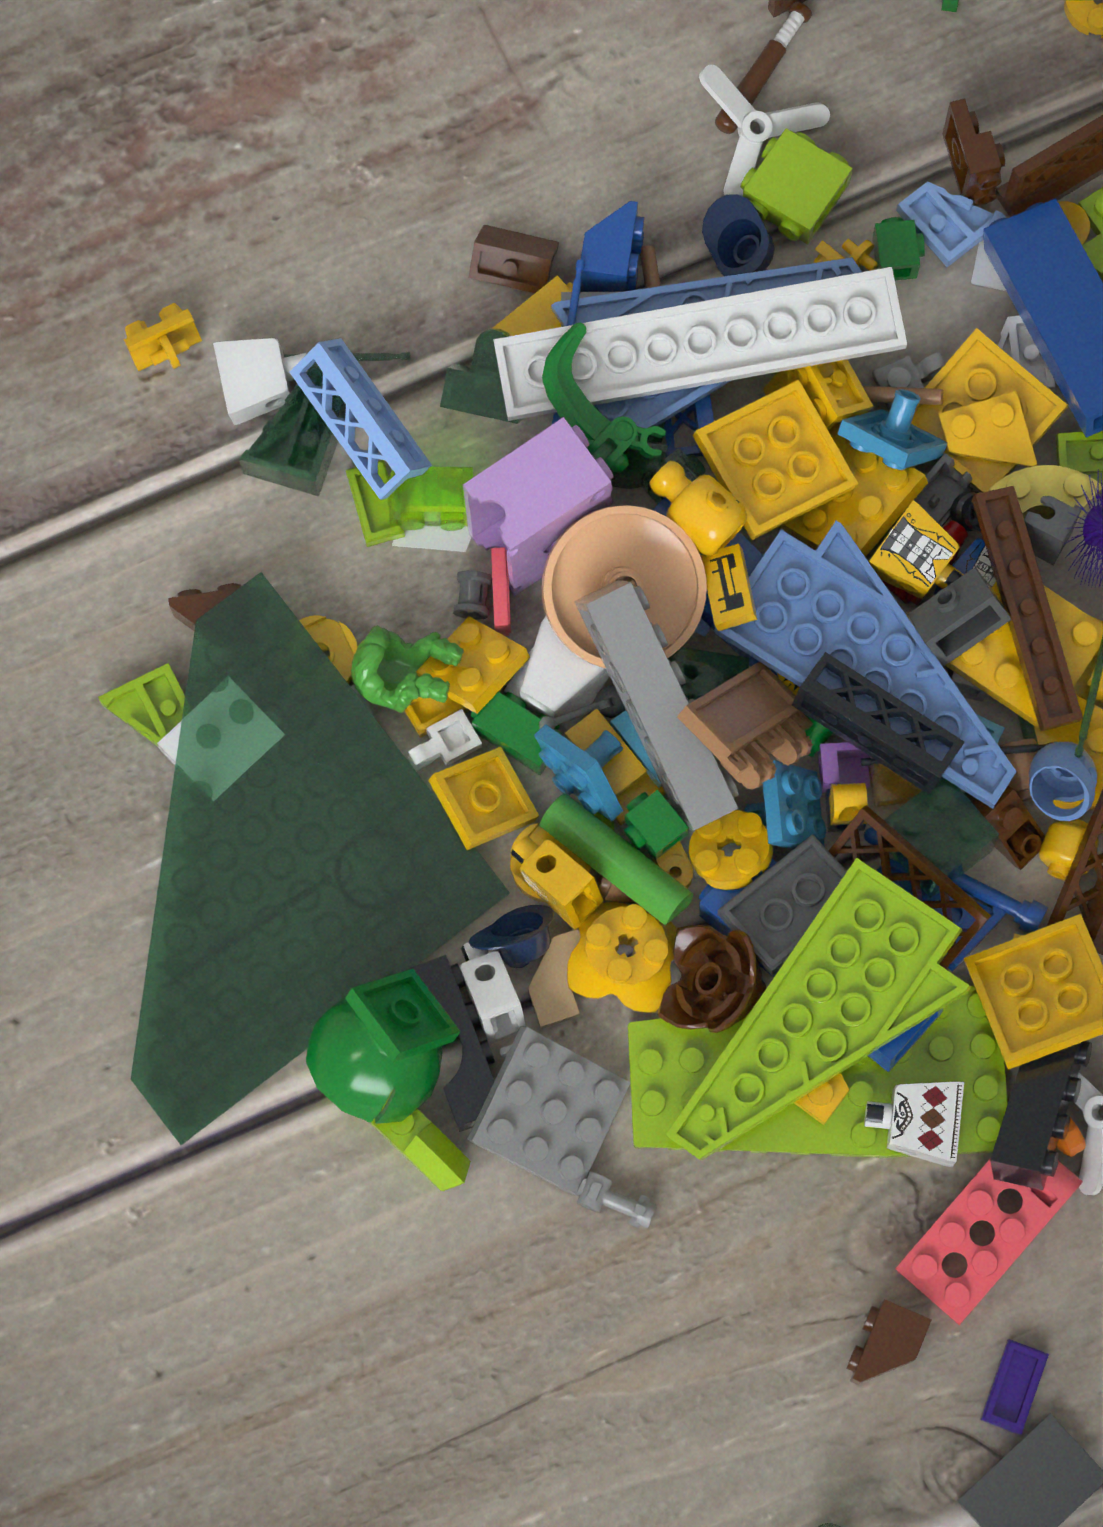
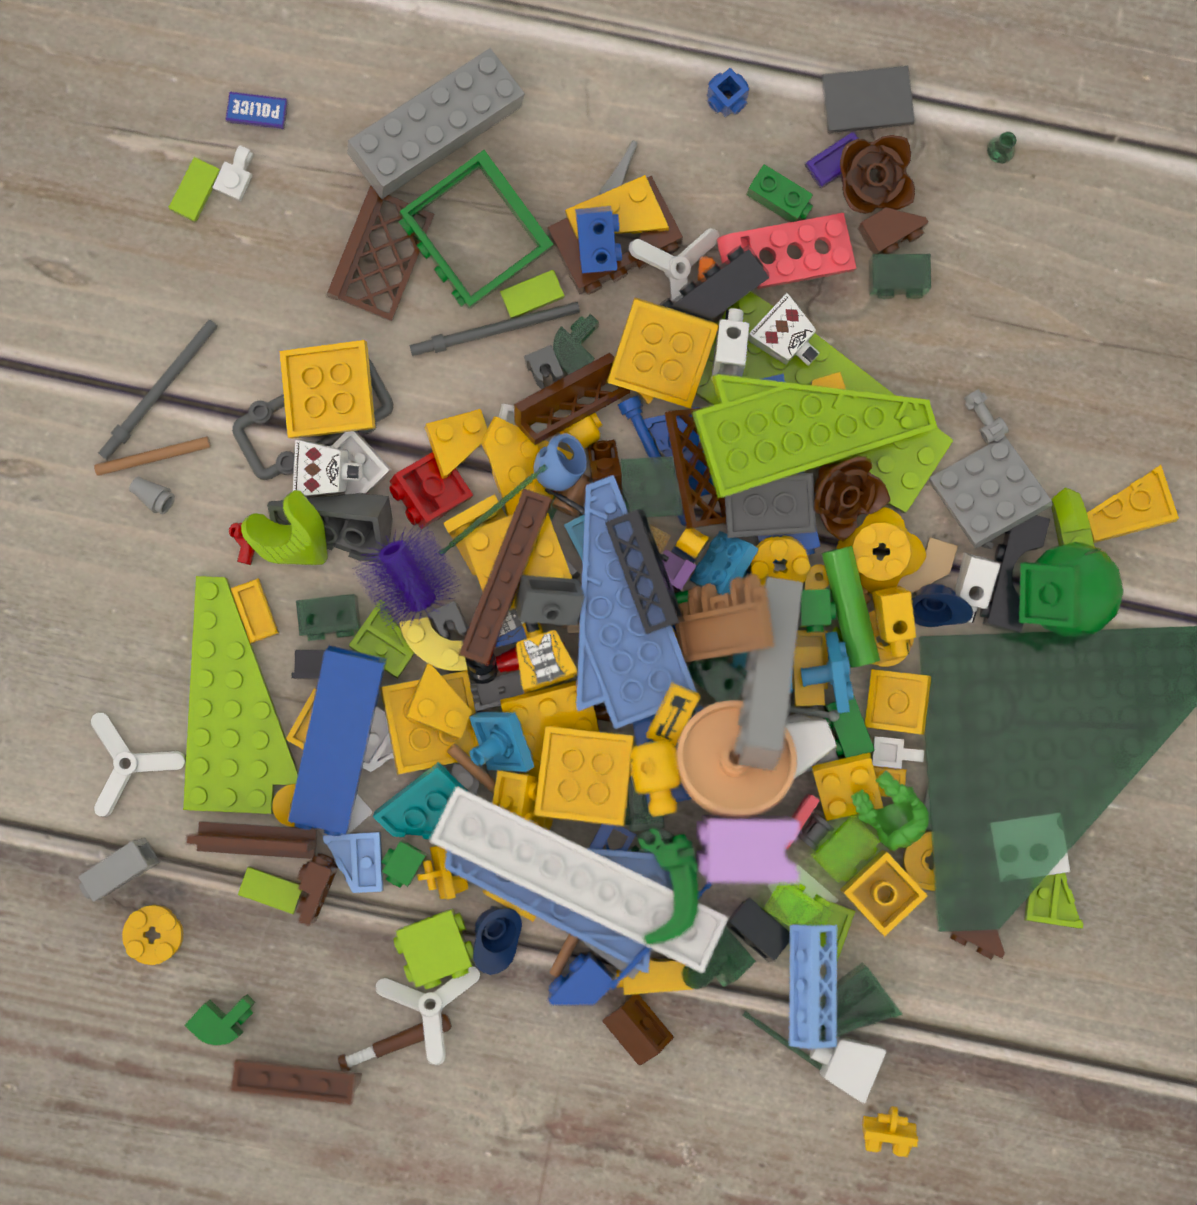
camera: 150 degrees left, 10 degrees up
none -> lime tile [238,866,302,914]
none -> teal plate [373,762,470,839]
none -> white torso [711,308,749,380]
none -> black hinge [725,897,790,962]
none -> green brick [747,164,813,222]
none -> clear neon green brick [811,815,880,883]
none -> reddish brown brick [840,135,915,214]
none -> yellow brick [840,850,928,937]
none -> clear green brick [869,254,931,299]
none -> yellow wing [1087,465,1179,543]

